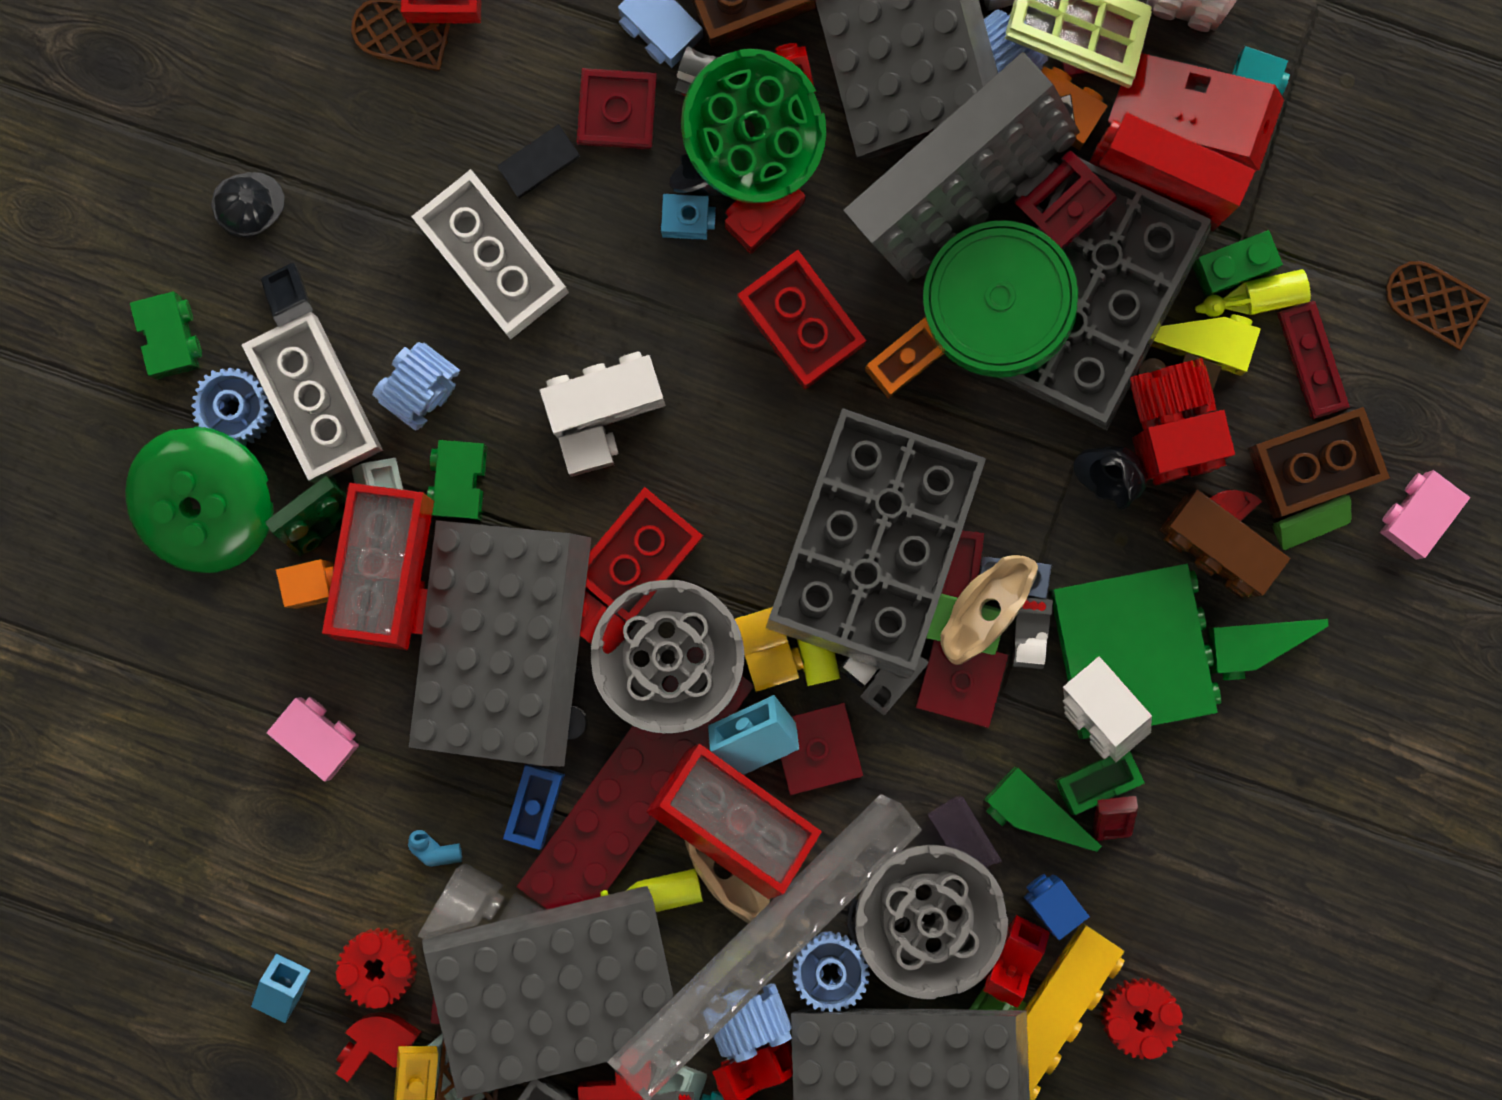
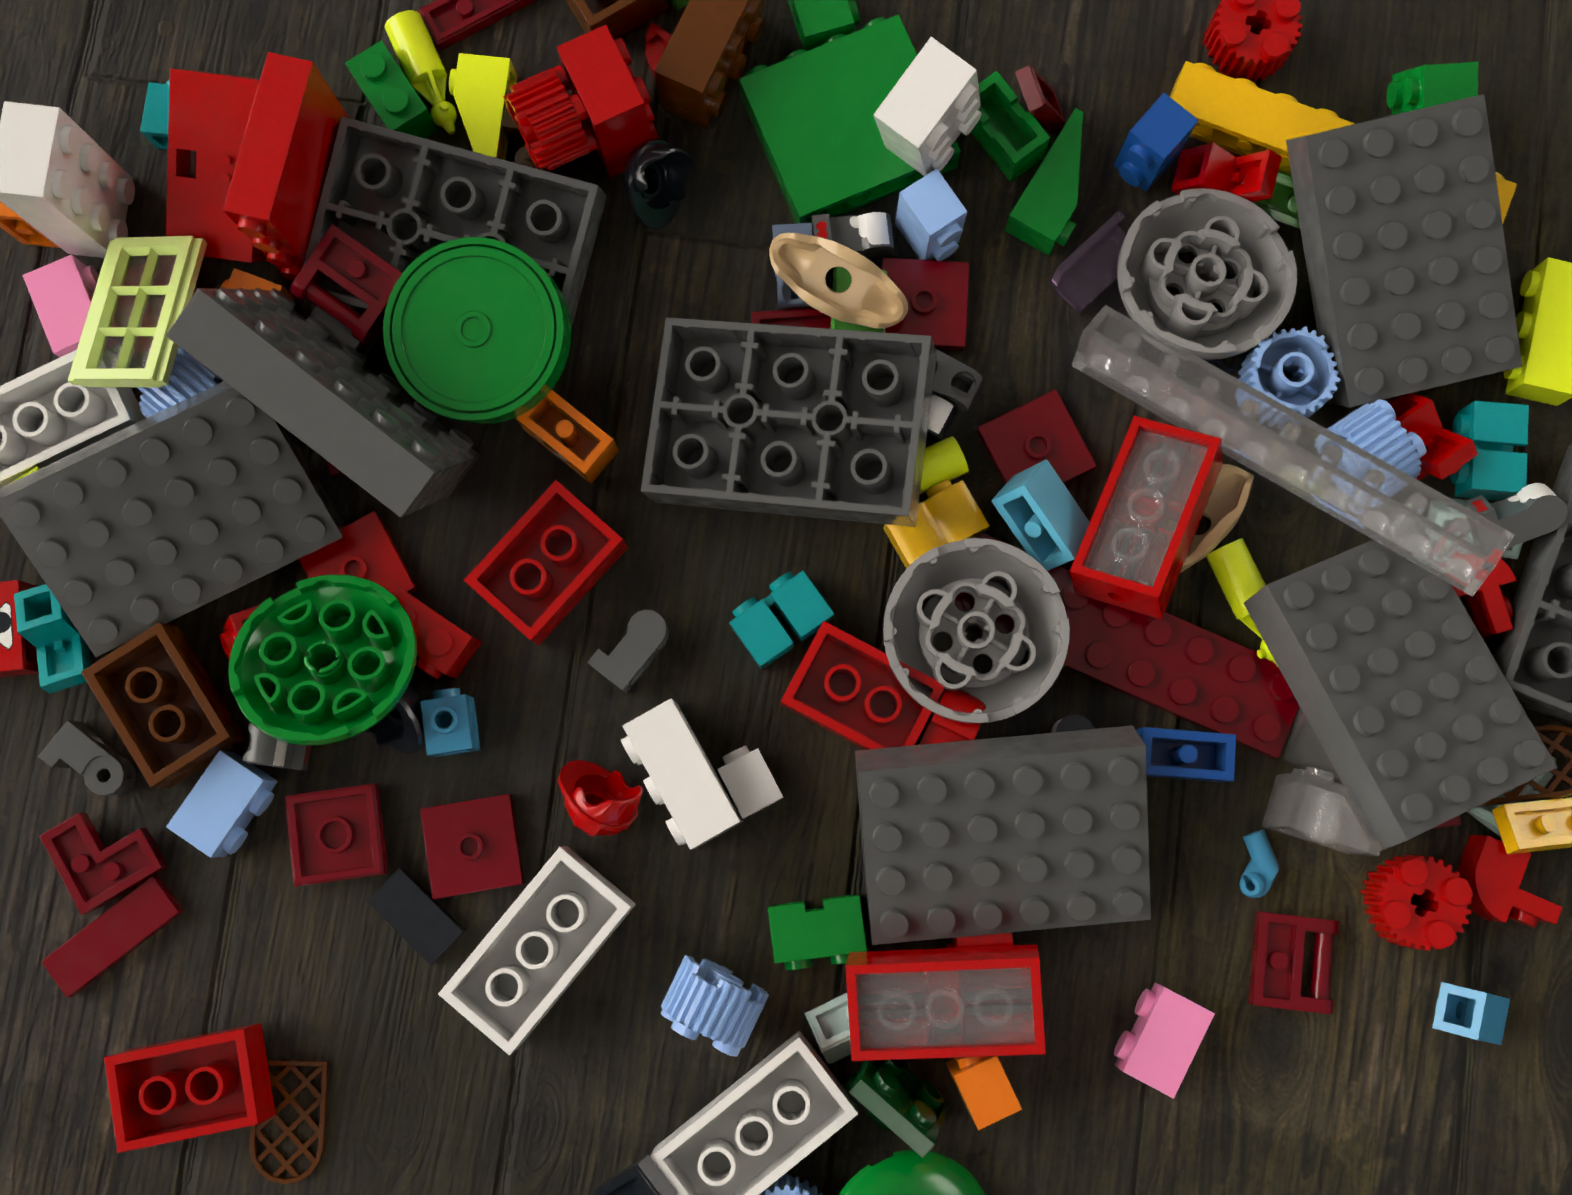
camera: 100 degrees left, 5 degrees down
none -> red plate [299,511,418,594]
none -> dark red plate [420,794,525,899]
none -> red piece [558,760,643,836]
none -> dark grey leg [587,610,669,694]
none -> teal piece [729,571,835,670]
none -> light blue brick [895,169,967,261]
none -> dark red plate [1248,911,1340,1014]

